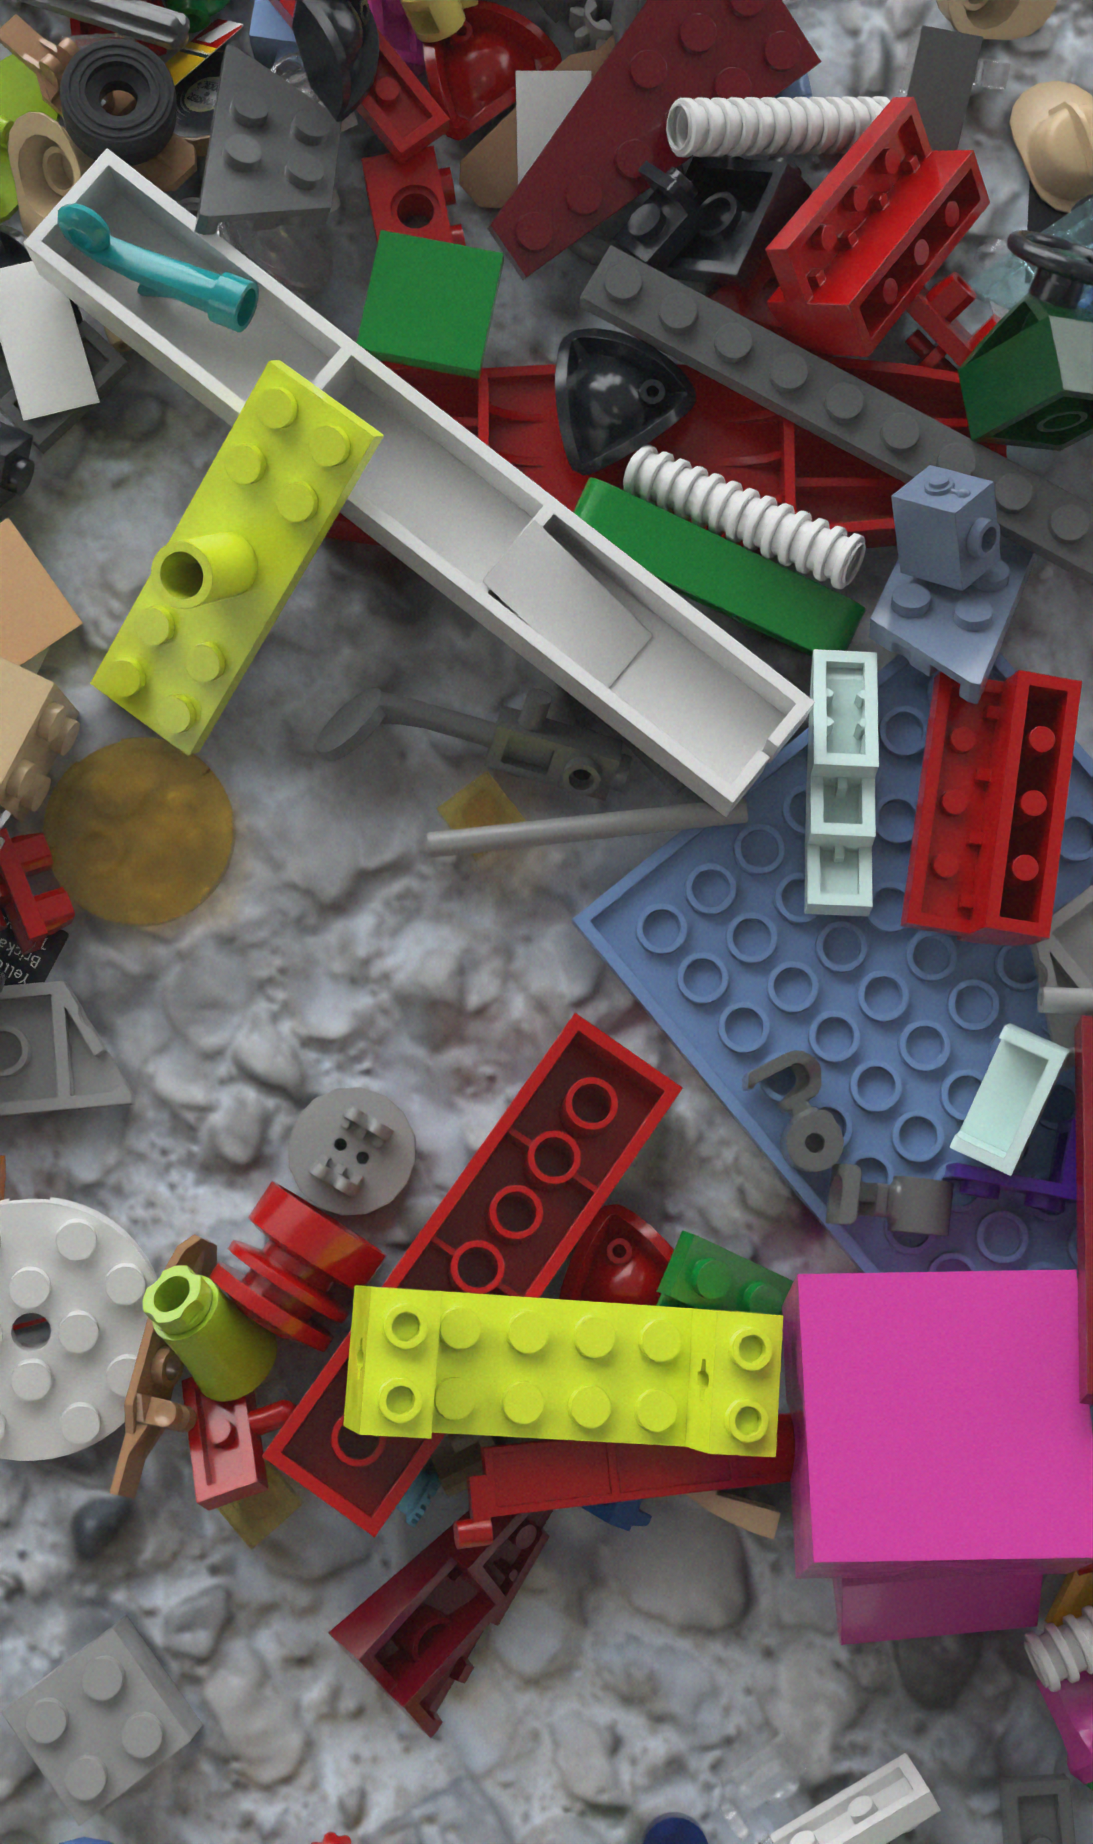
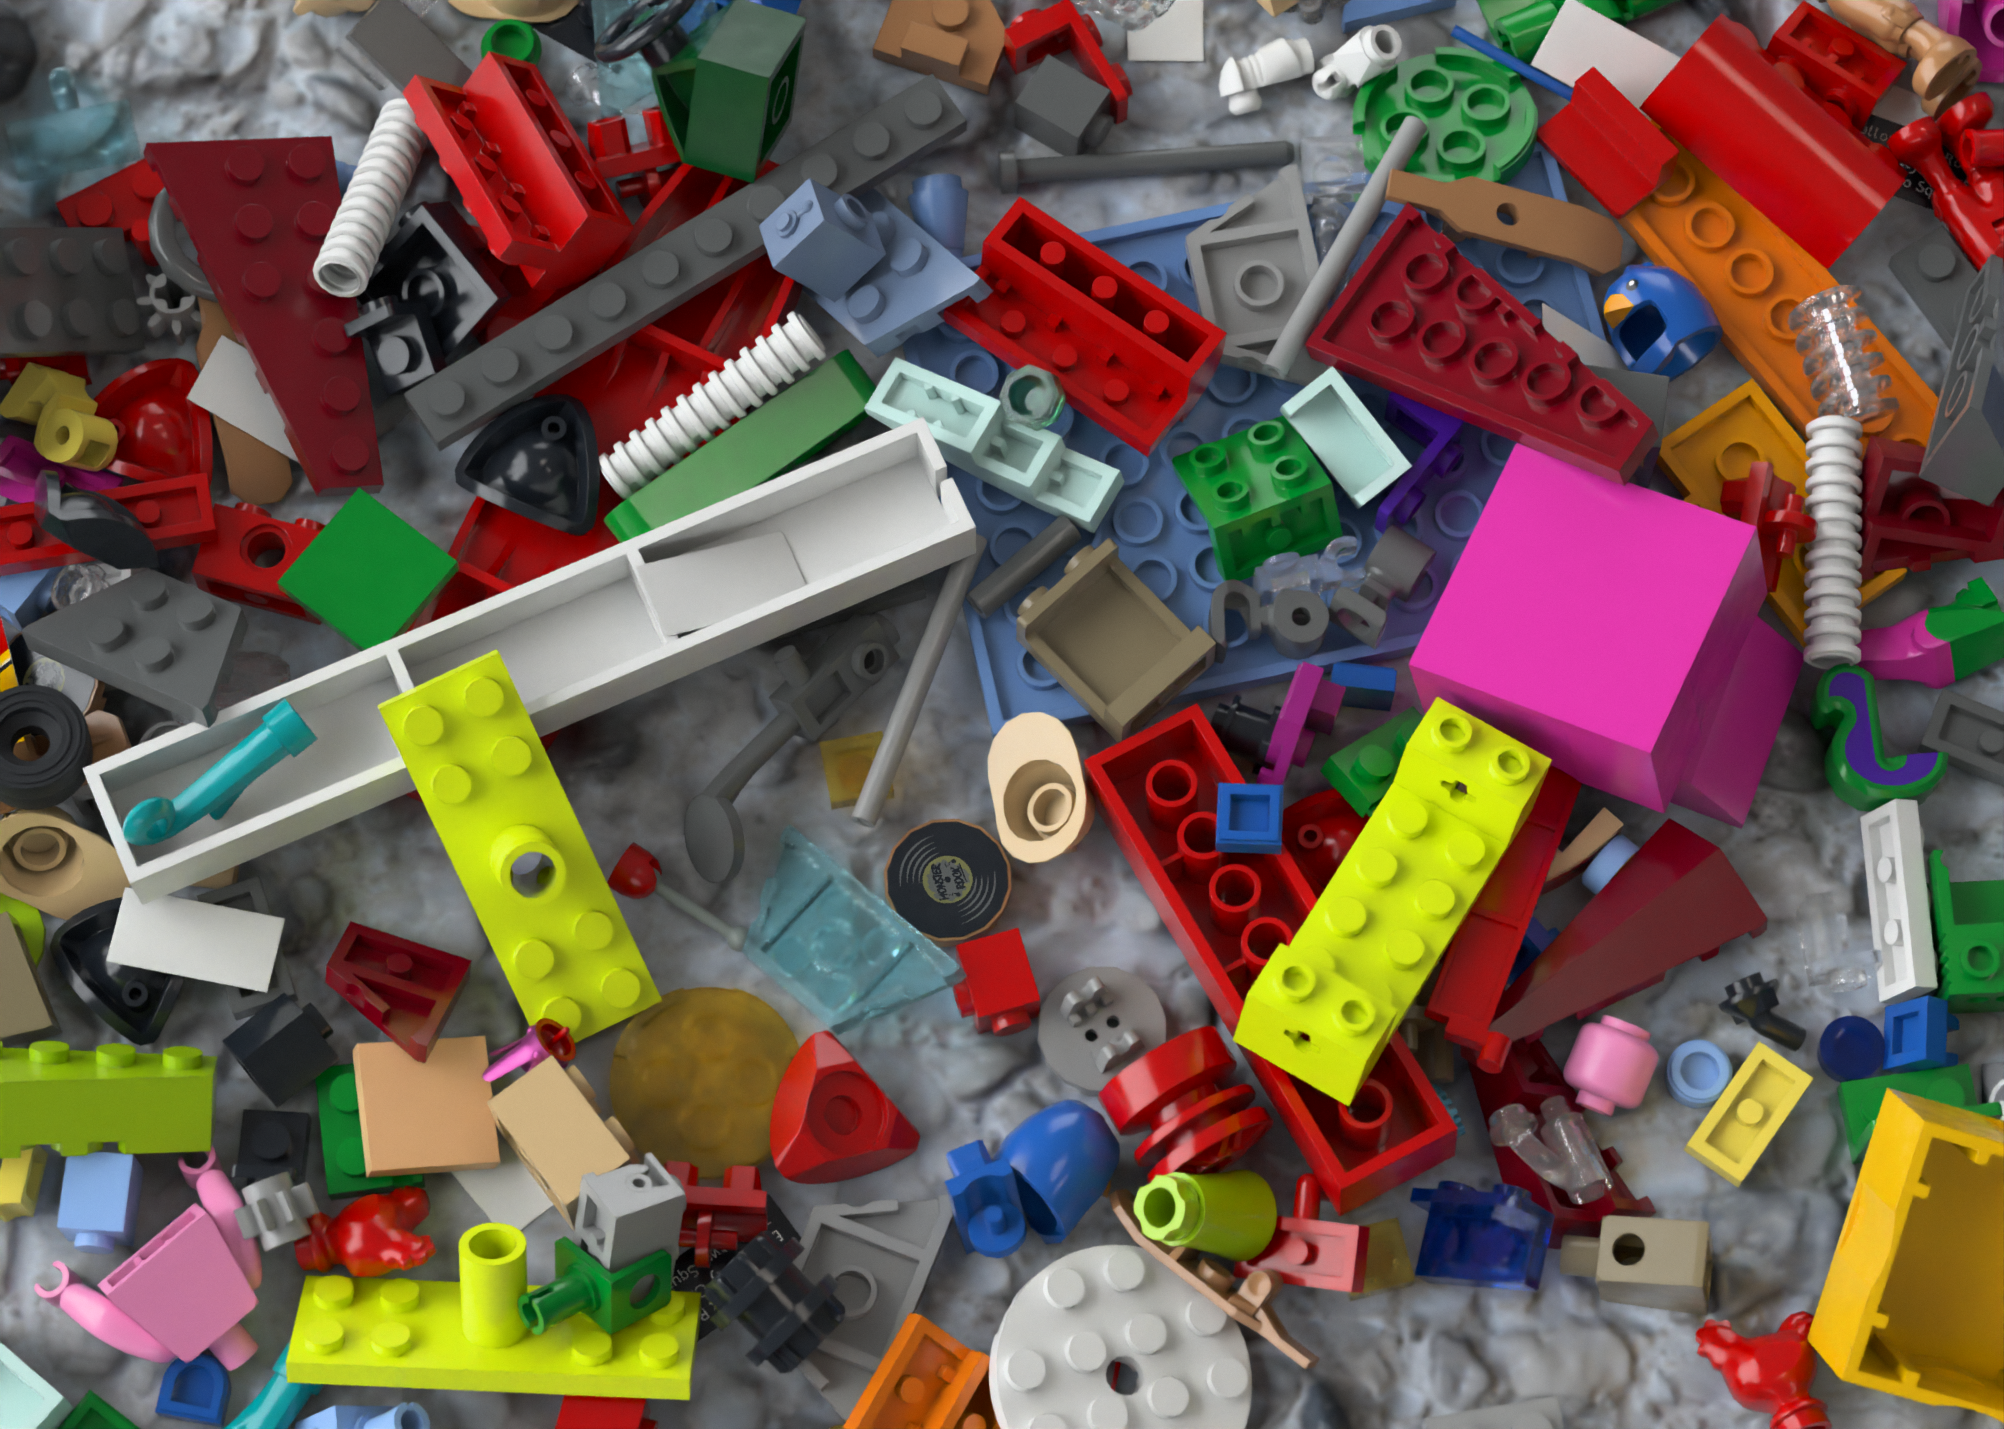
camera: 60 degrees left, 10 degrees down
none -> dark red wing [325,921,472,1063]
none -> green plate [480,19,542,67]
none -> piece [482,1018,576,1082]
none -> hinge [607,842,753,952]
none -> clear light blue wing [742,824,967,1036]
none -> red hat [769,1030,920,1184]
none -> black tile [884,819,1011,947]
none -> medium blue cone [907,174,969,258]
none -> blue hips [945,1140,1027,1258]
none -> red brick [951,928,1041,1037]
none -> dark grey piece [965,515,1082,619]
none -> tan piece [988,712,1096,864]
none -> blue piece [991,1099,1120,1244]
none -> clear green tile [999,364,1067,431]
none -> dark tan panel [1016,538,1216,743]
none -> green bracket [1171,416,1344,582]
none -> black brick [1210,695,1282,775]
none -> blue tile [1216,783,1284,854]
none -> clear plate [1252,536,1366,607]
none -> magenta plate [1256,661,1346,785]
none -> blue tile [1330,662,1397,712]
none -> clear blue bracket [1410,1181,1555,1292]
none -> dark red wedge [1461,818,1768,1067]
none -> clear plant [1489,1096,1614,1204]
none -> dark tan torso [1560,1215,1714,1316]
none -> bright pink head [1563,1015,1659,1117]
none -> light blue tile [1581,835,1640,895]
none -> light blue tile [1664,1040,1732,1109]
none -> light yellow plate [1684,1041,1814,1187]
none -> black plate [1718,972,1807,1052]
none -> green animal [1809,663,1949,812]

